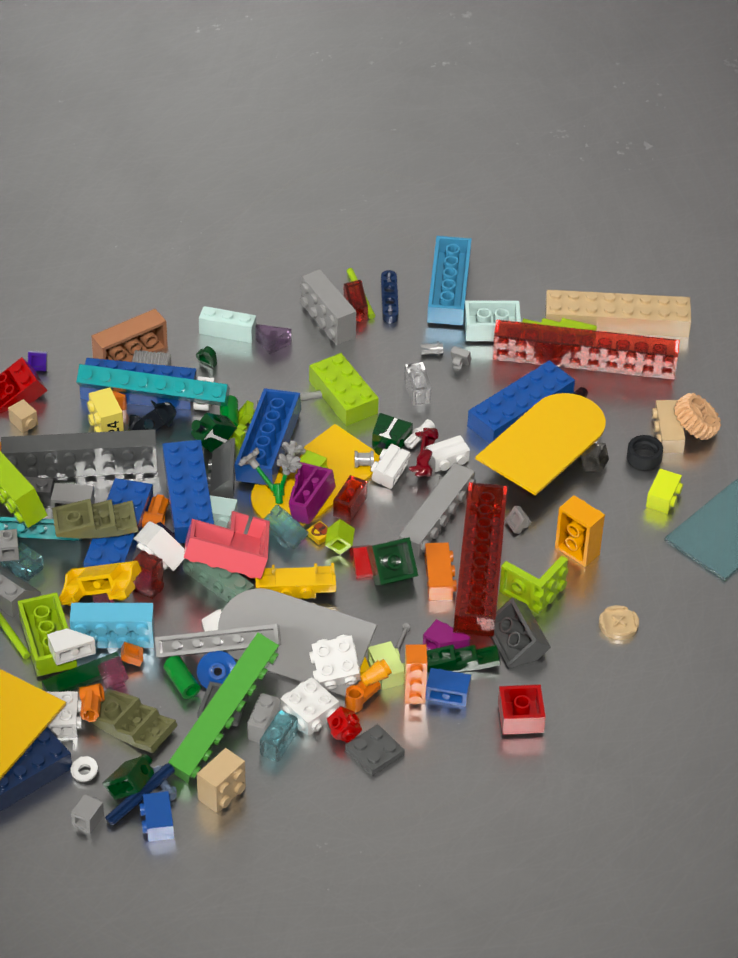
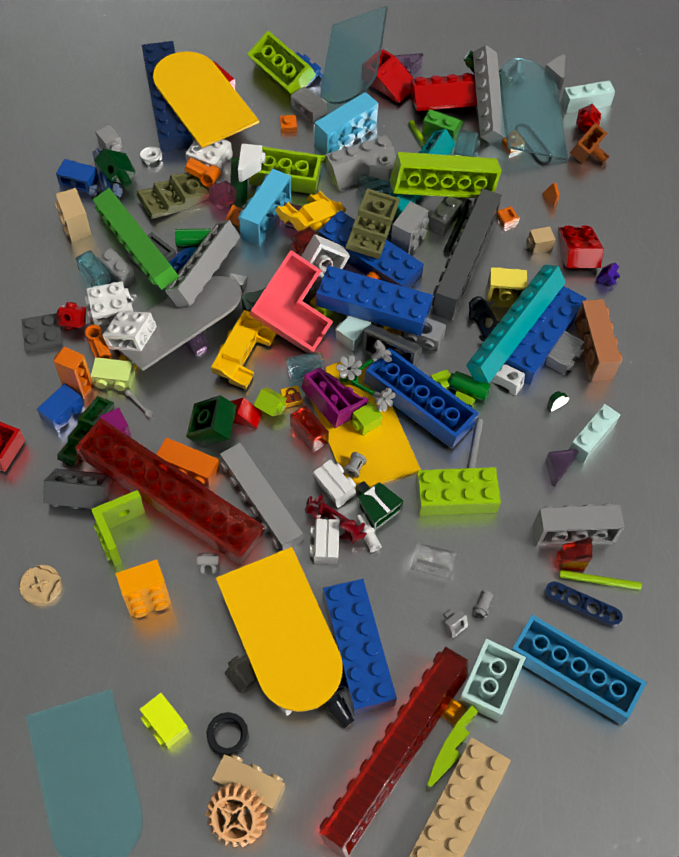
camera: 115 degrees right, 15 degrees up
dark green torso [191,413,237,453] -> none
light orange cone [360,659,392,687] -> none

